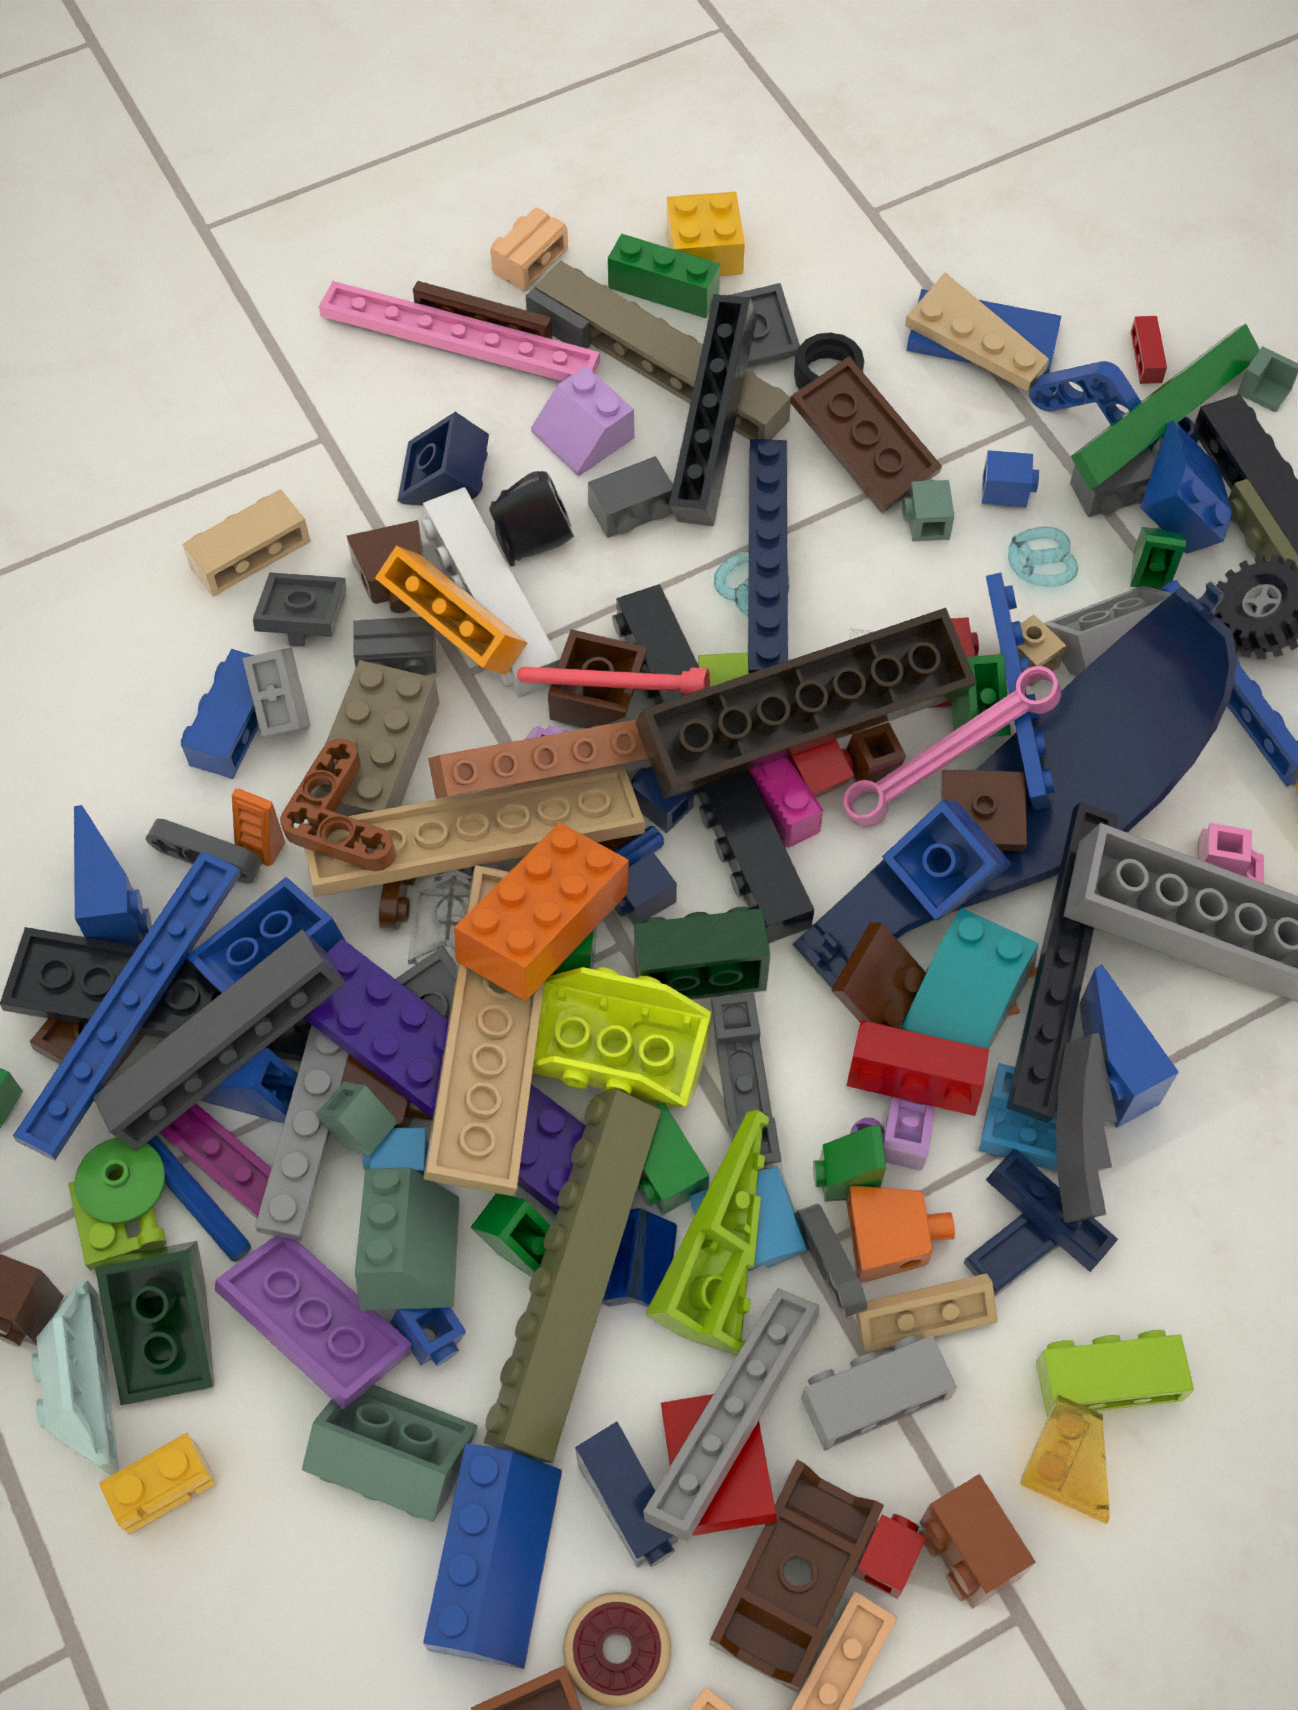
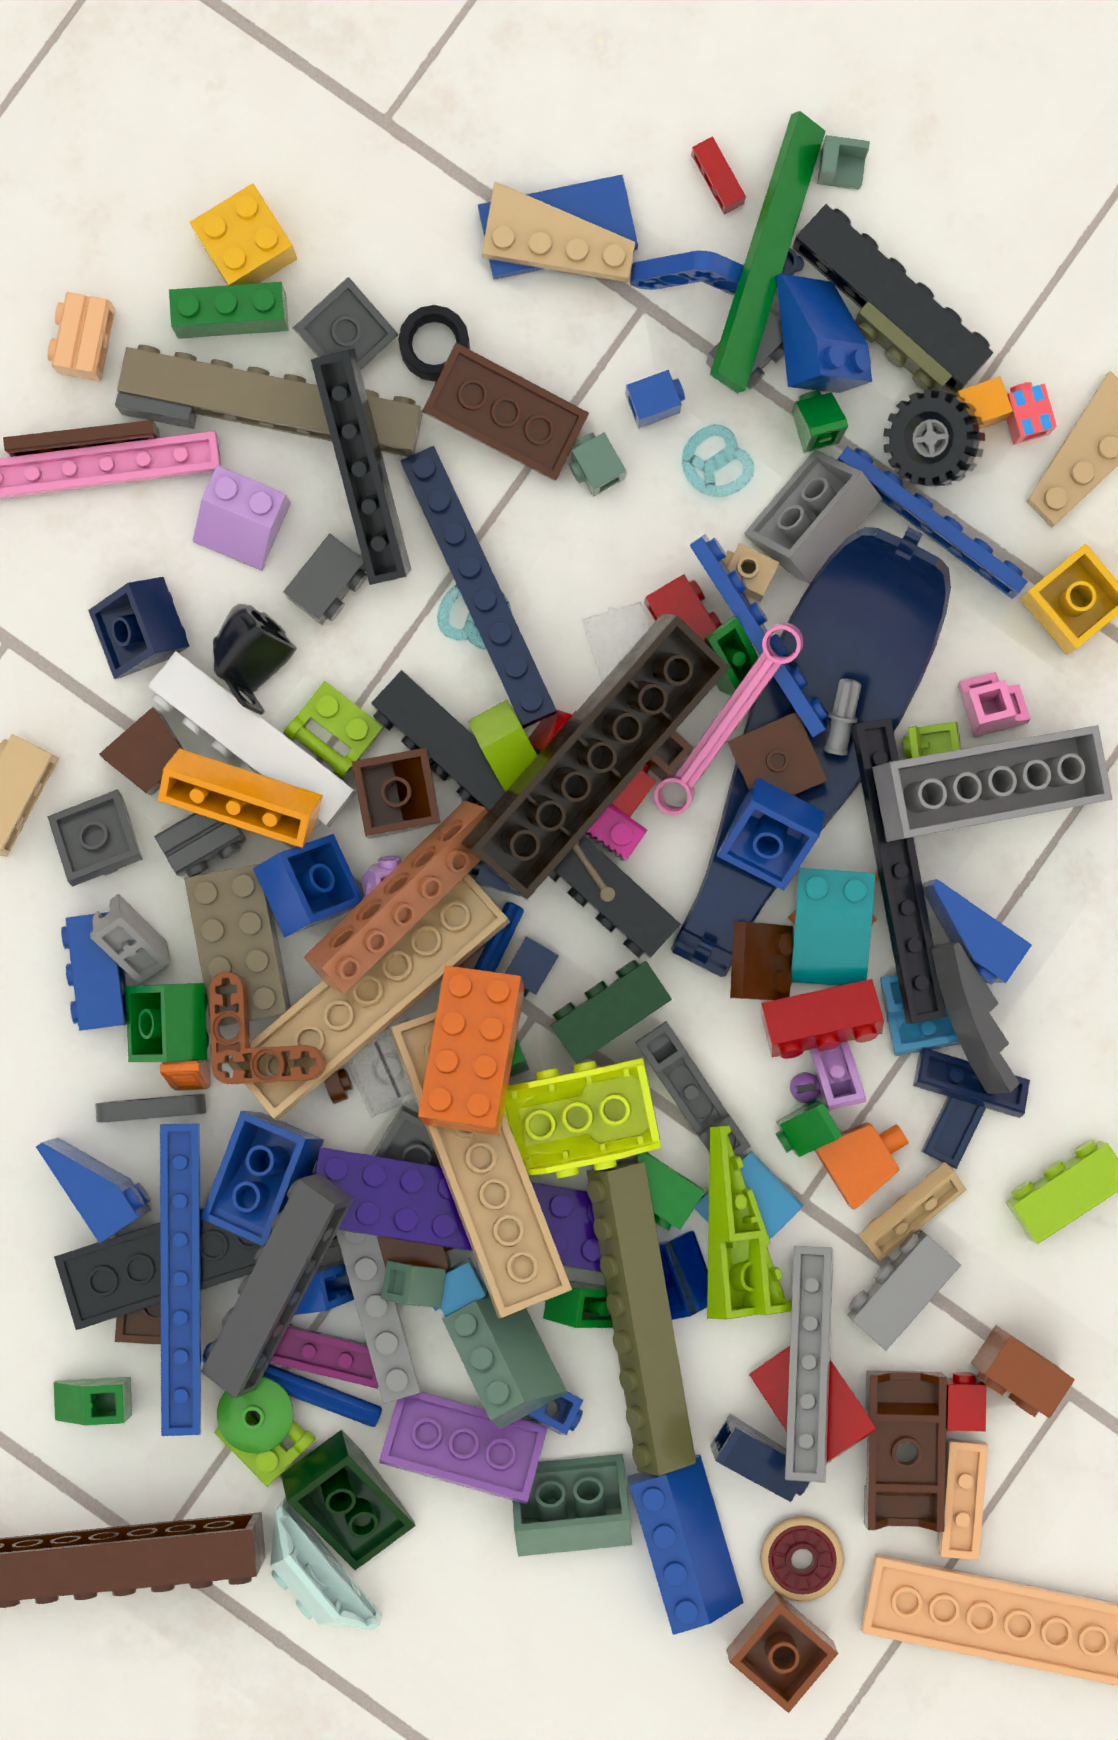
camera: 30 degrees left, 25 degrees up
yellow brick [99,1433,216,1535] -> none
coral piece [517,667,710,696] -> none
dark grey beam [796,1203,867,1318] -> none
clear yellow wing [1020,1394,1110,1524] -> none
none -> green brick [126,983,209,1062]
none -> blue brick [253,834,363,938]
none -> lime plate [283,681,384,780]
none -> dark tan hinge [572,841,615,902]
none -> light grey axle [823,679,861,755]

